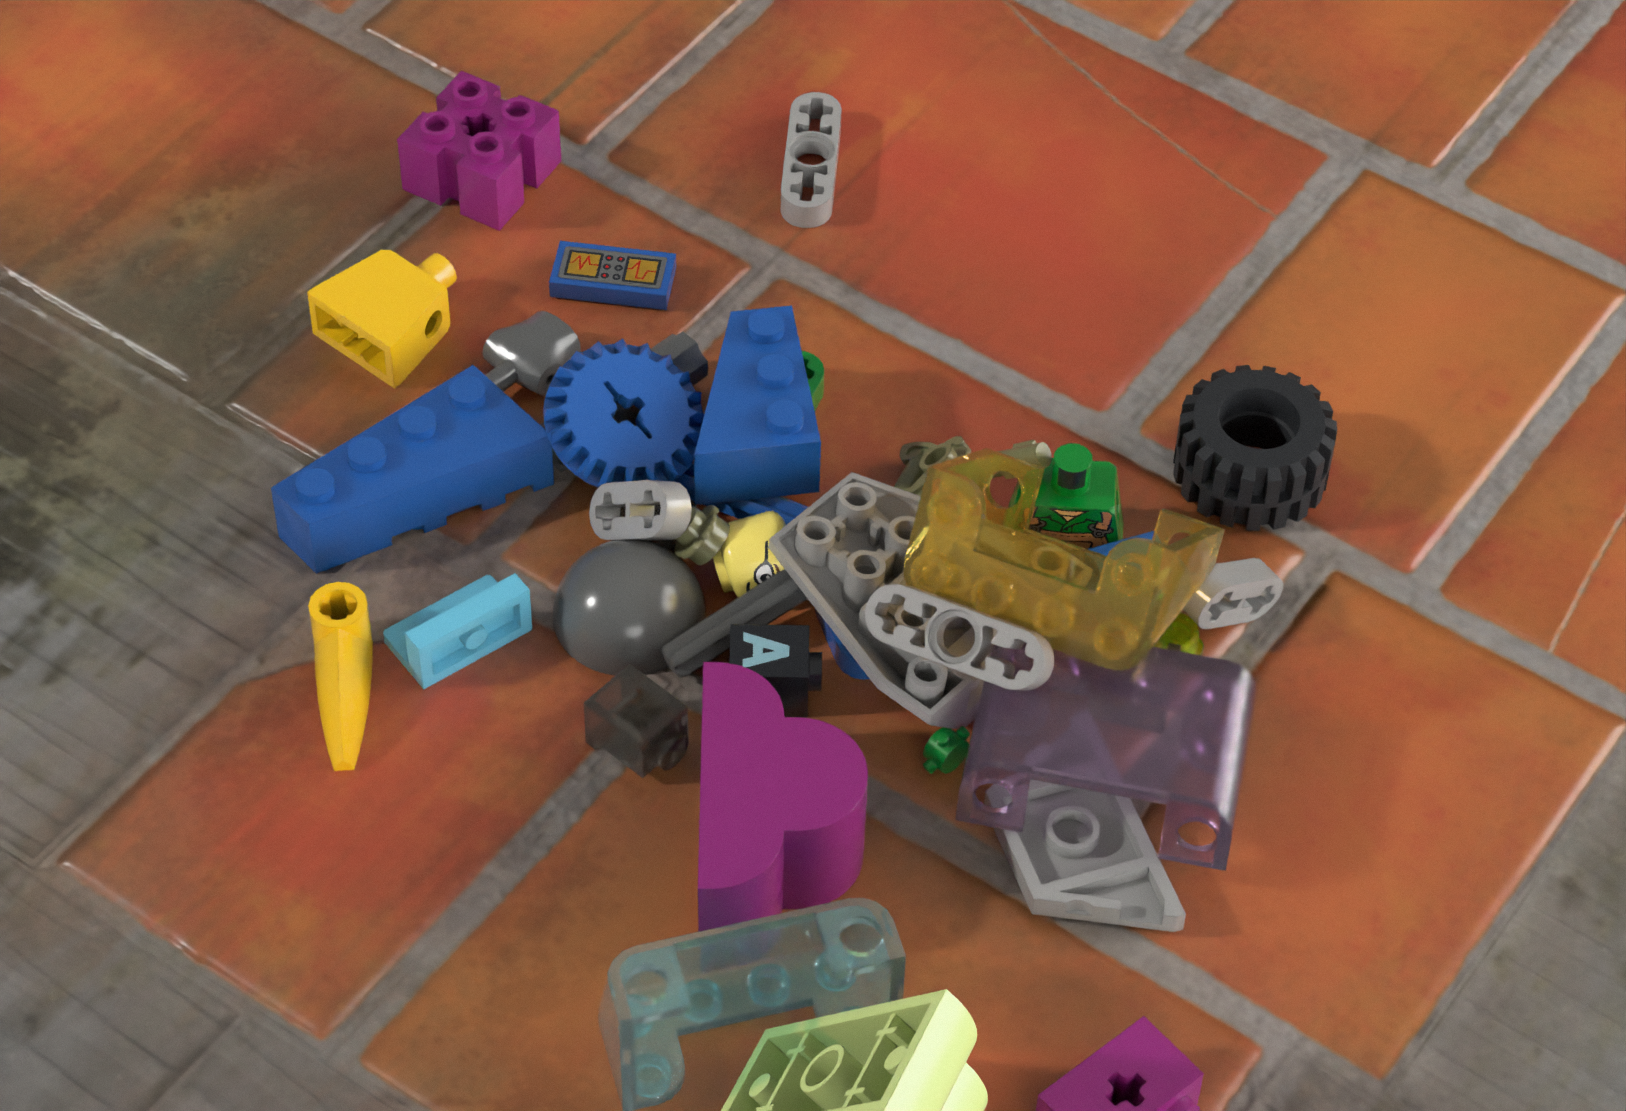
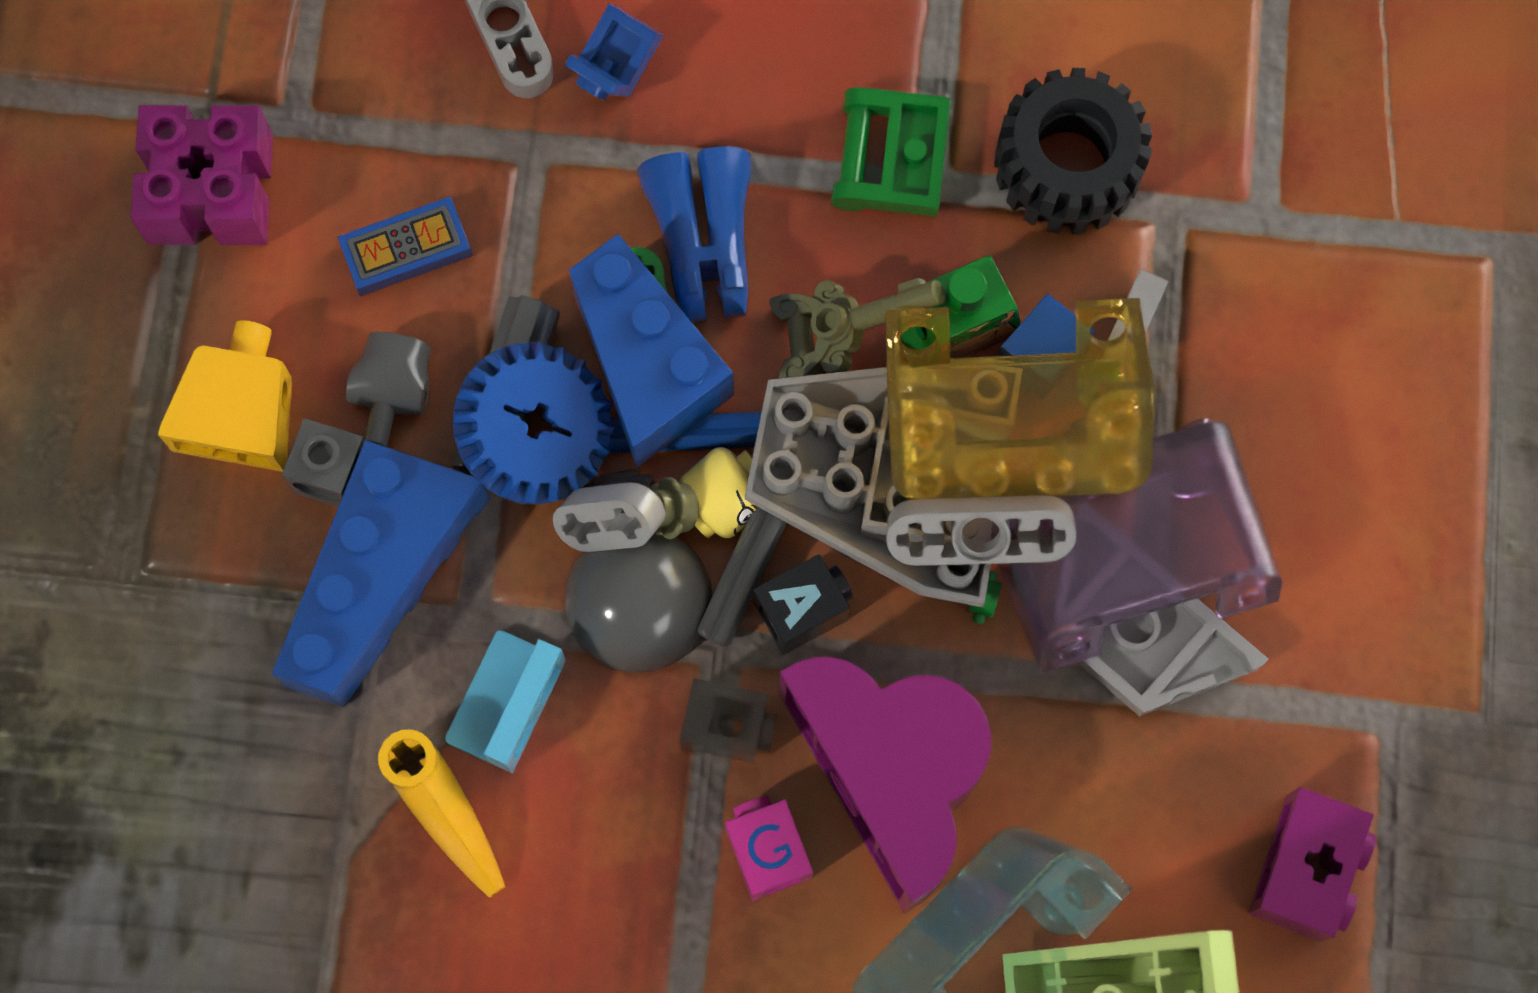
camera: 30 degrees left, 25 degrees up
none -> dark grey brick [282,418,365,508]
none -> blue bracket [564,4,664,100]
none -> blue piece [637,146,751,323]
none -> dark pink brick [725,796,813,901]
none -> green plate [831,87,951,217]

